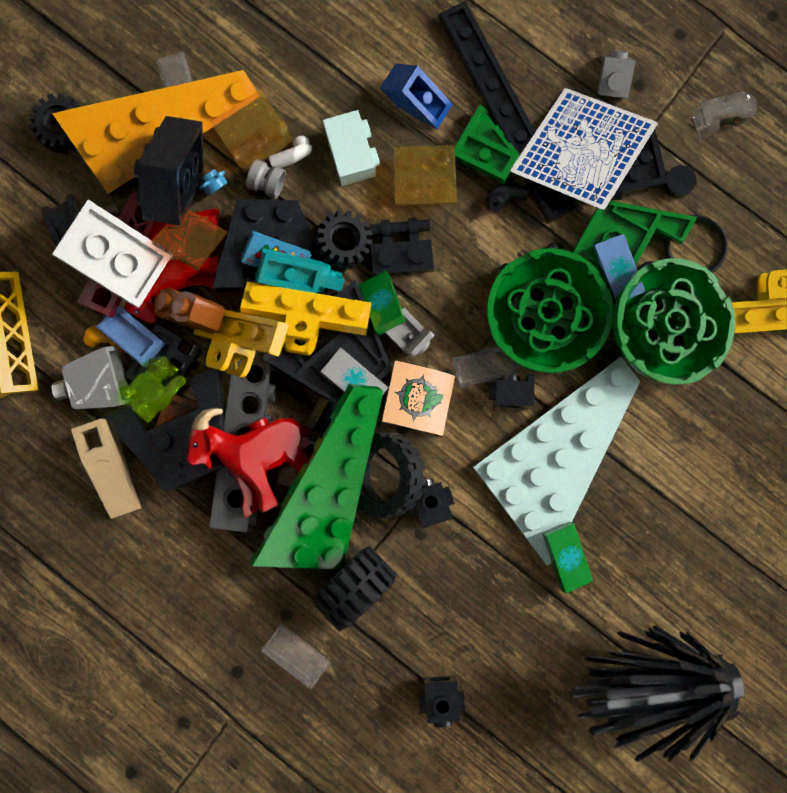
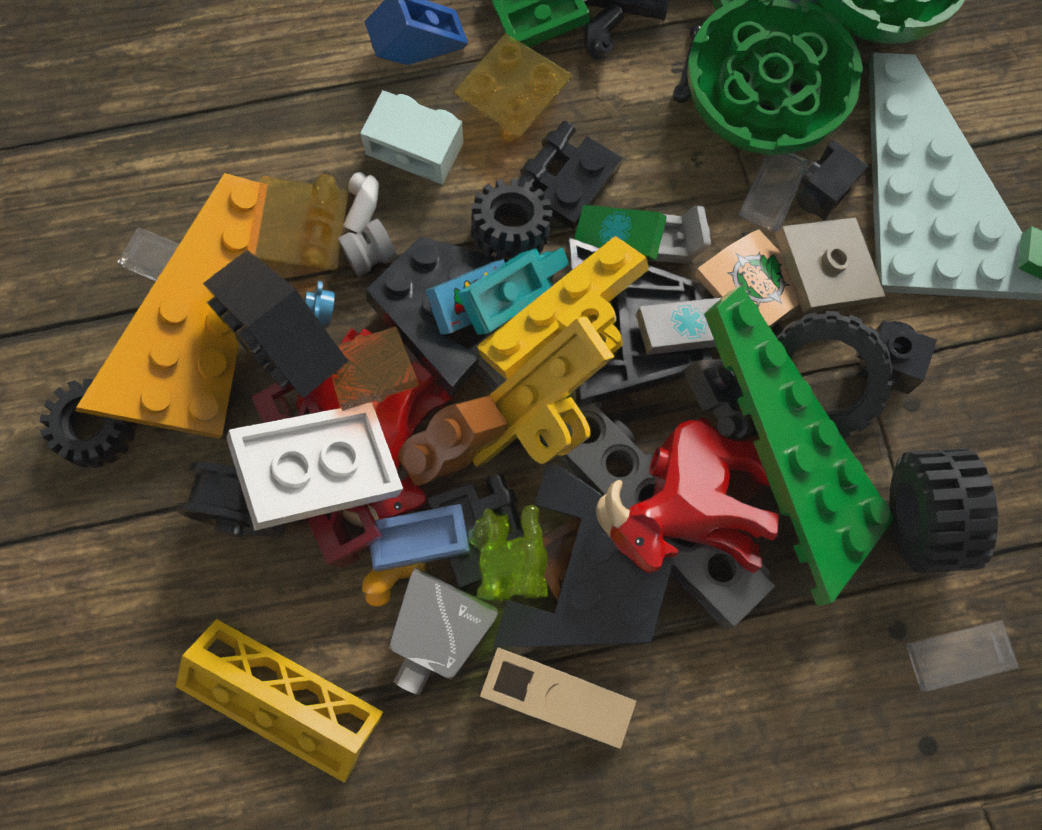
camera: 55 degrees left, 10 degrees down
none -> plate [775,217,885,314]

